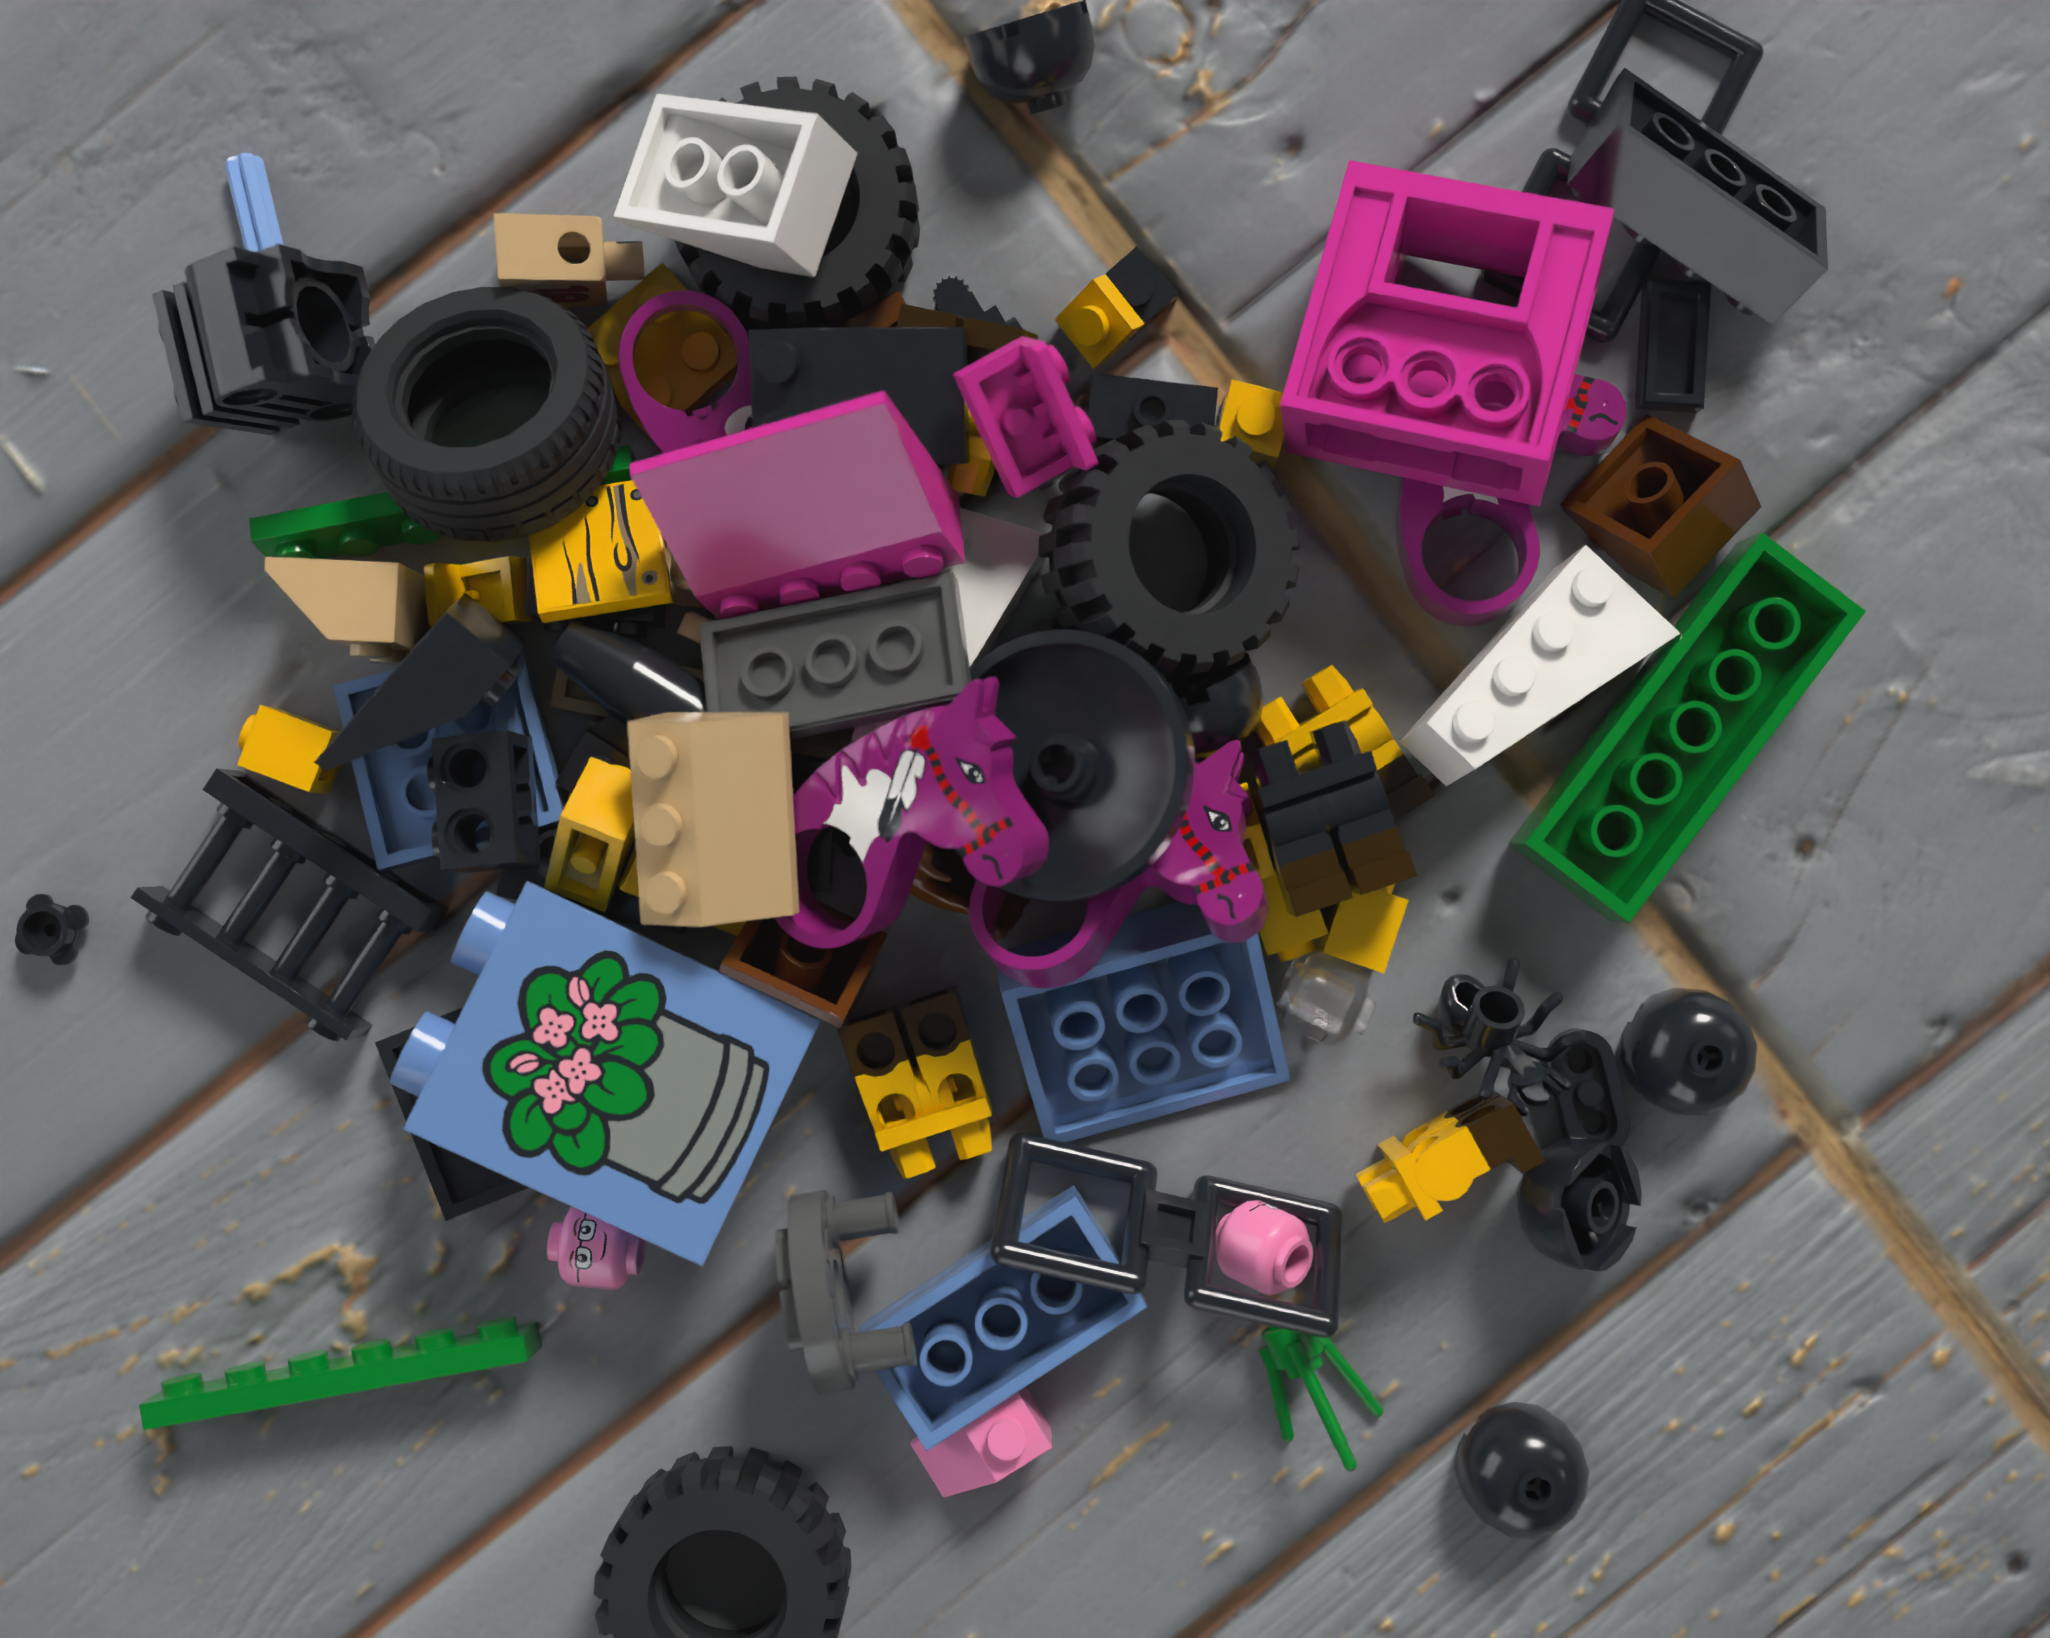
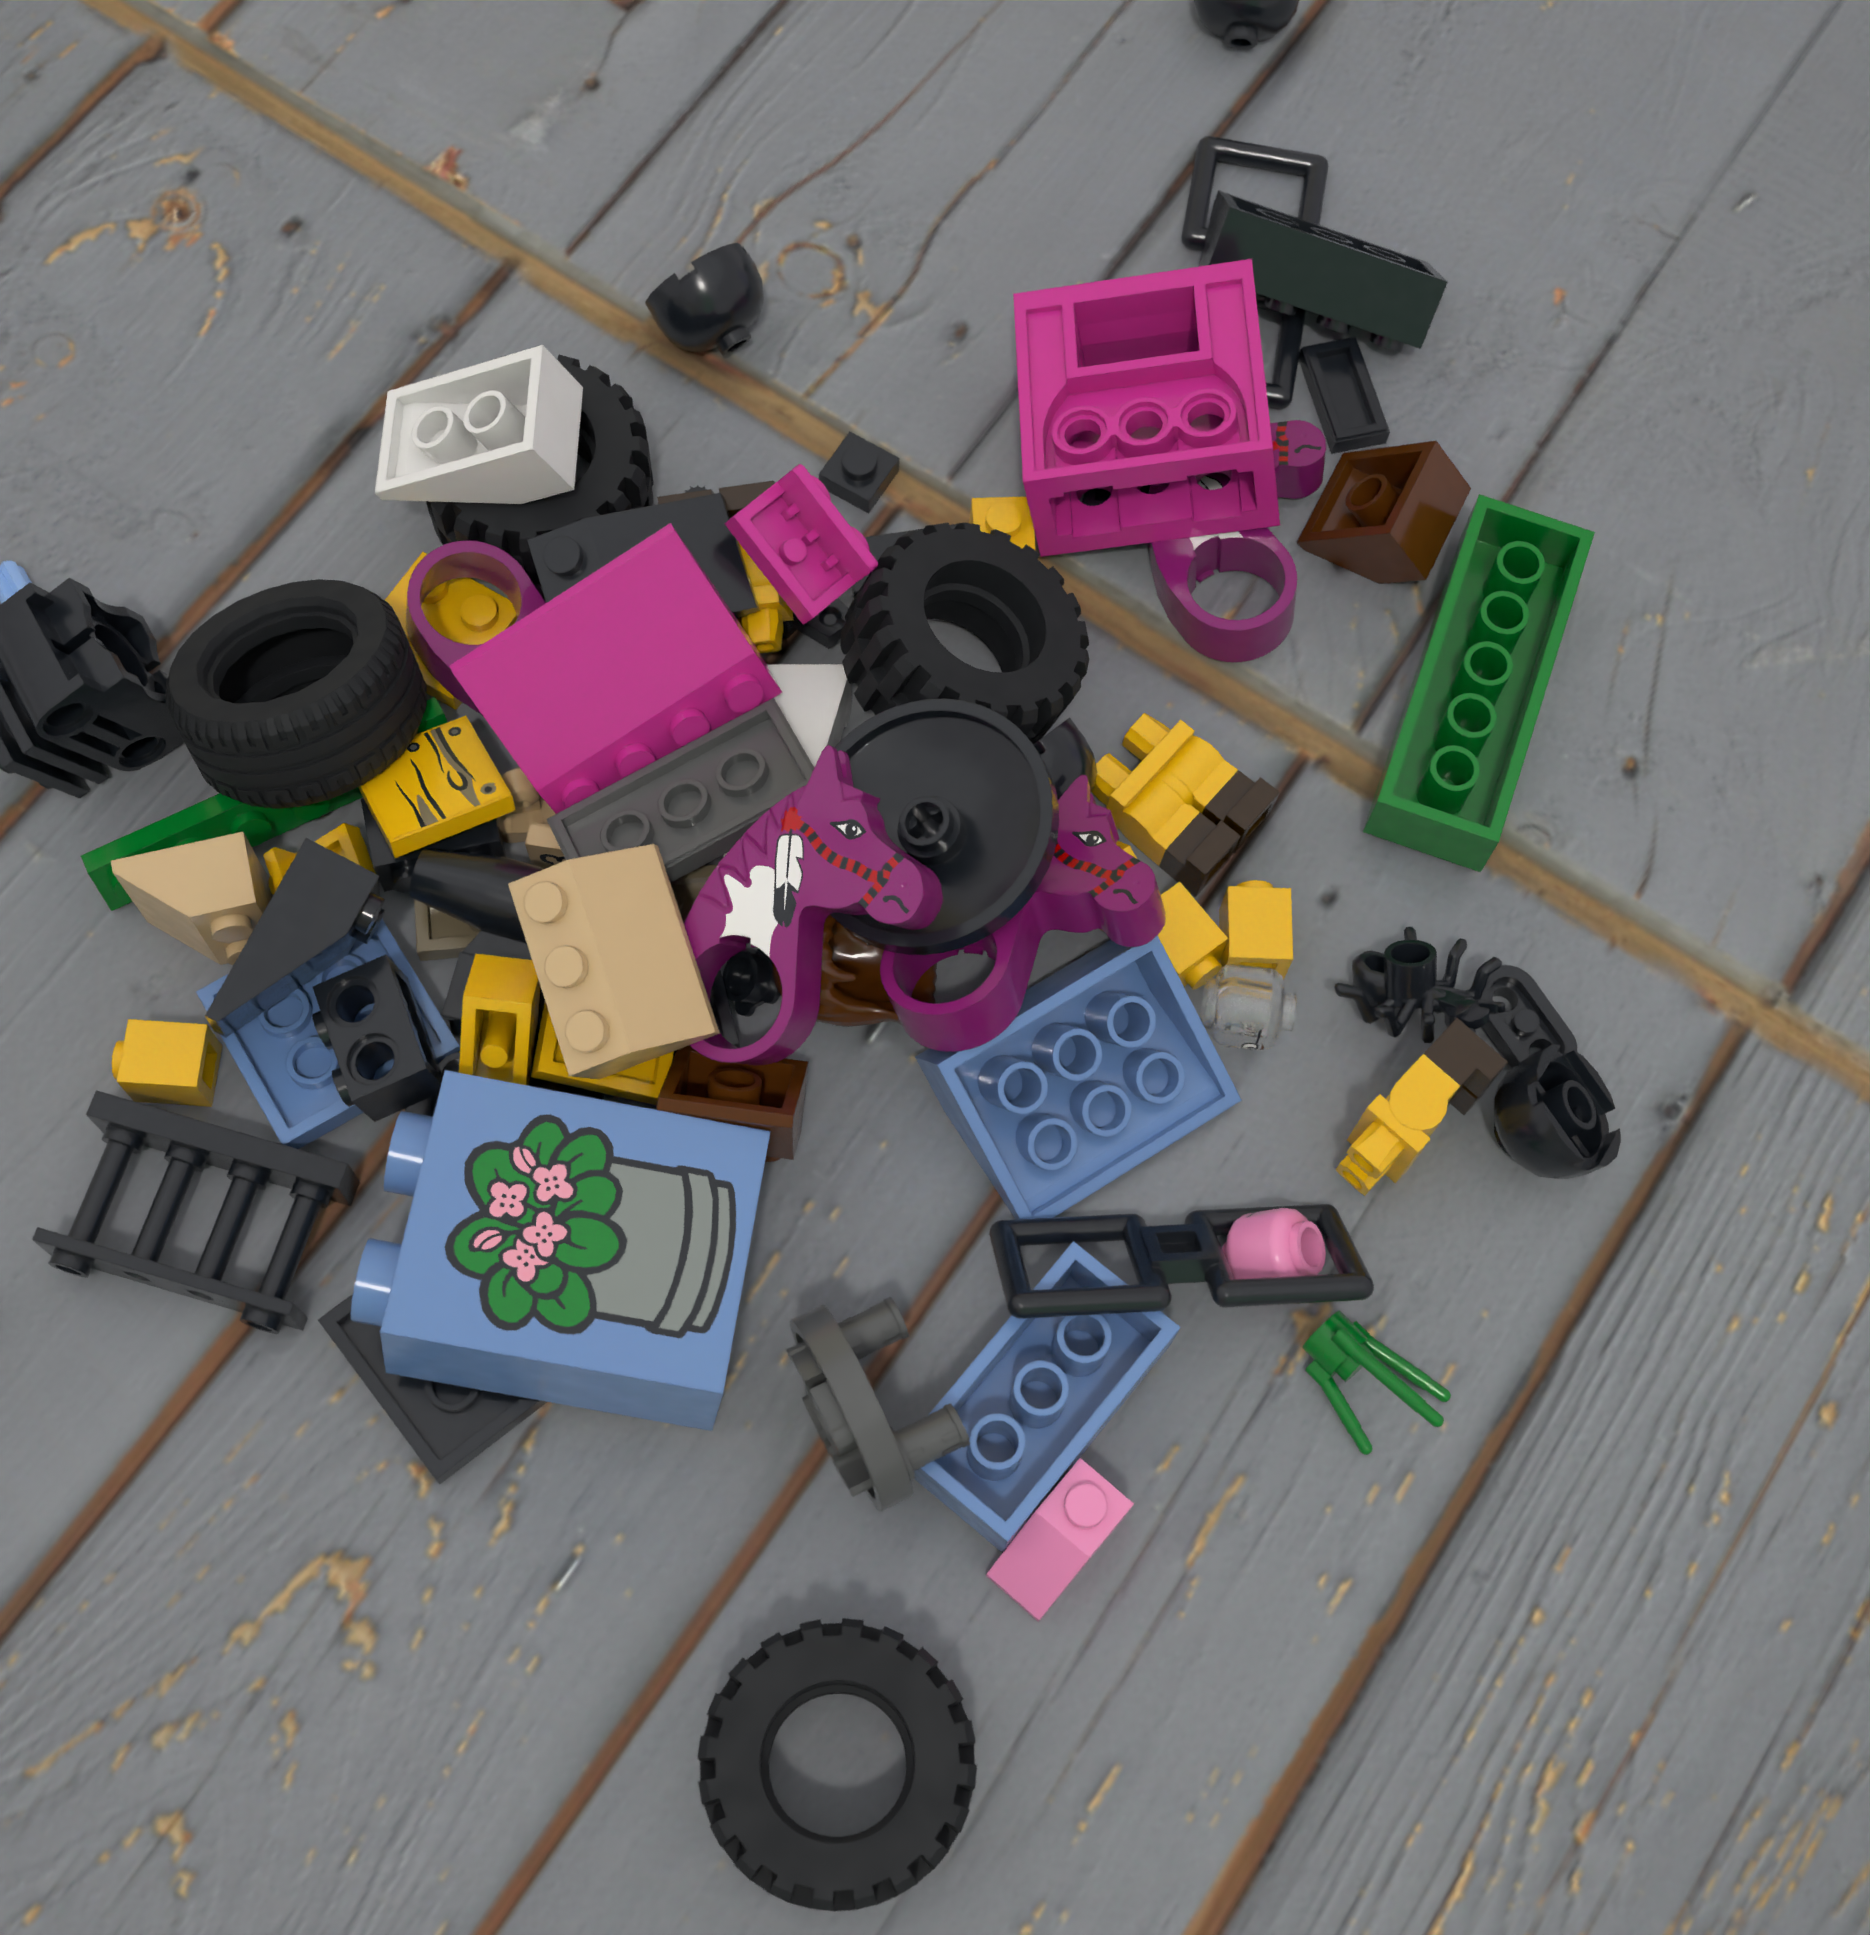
camera: 20 degrees left, 20 degrees down
green plate [139,1316,542,1430] -> none
tan torso [494,213,645,308] -> none
bright pink head [547,1207,646,1290] -> none
yellow hips [837,985,992,1179] -> none
yellow plate [1054,274,1145,369] -> none
black hips [1250,720,1418,917] -> none
white wedge [1400,545,1680,786] -> none
black cylinder [1455,1402,1589,1539] -> none
black cylinder [1620,988,1757,1116] -> none

